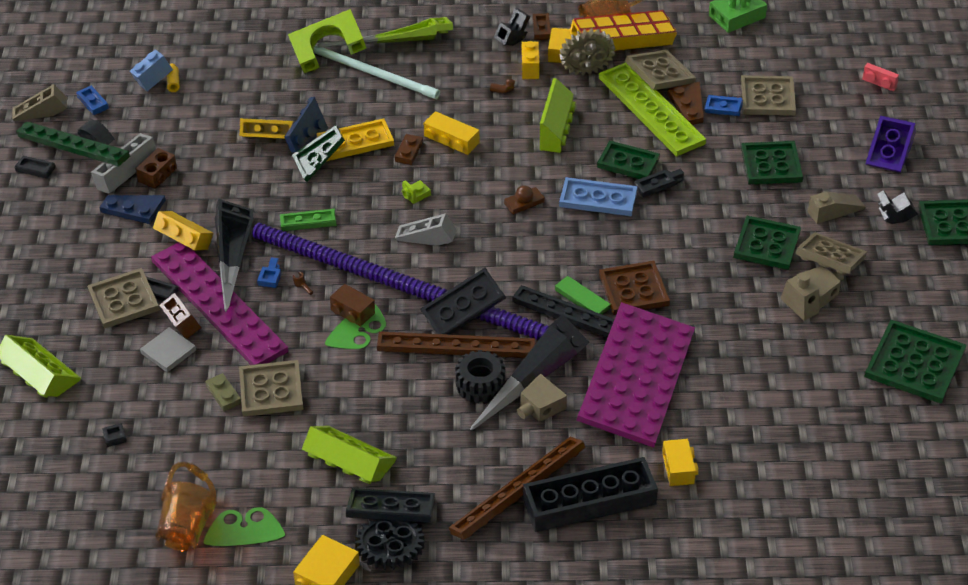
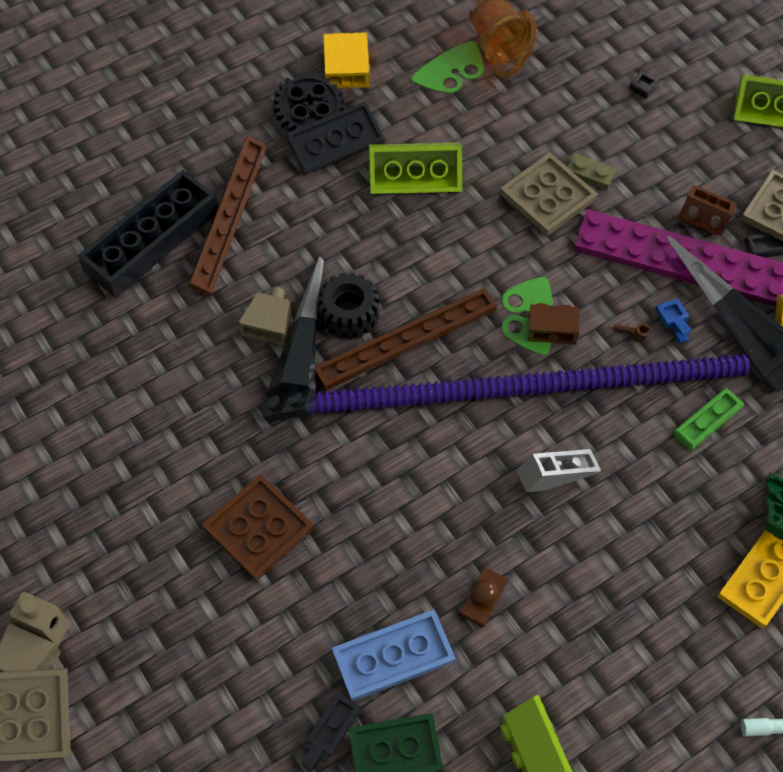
camera: 145 degrees right, 15 degrees up
light grey tile [140,327,196,372] -> none
reddish brown plate [395,134,423,165] -> none
lime bracket [402,180,431,204] -> none
black tile [420,268,506,335] -> none
yellow brick [423,111,480,155] -> none
black plate [512,285,615,338] -> none
bright green tile [555,276,610,315] -> none
magenta plate [576,302,695,448] -> none
yellow brick [662,439,698,486] -> none
dark green plate [733,215,801,270] -> none

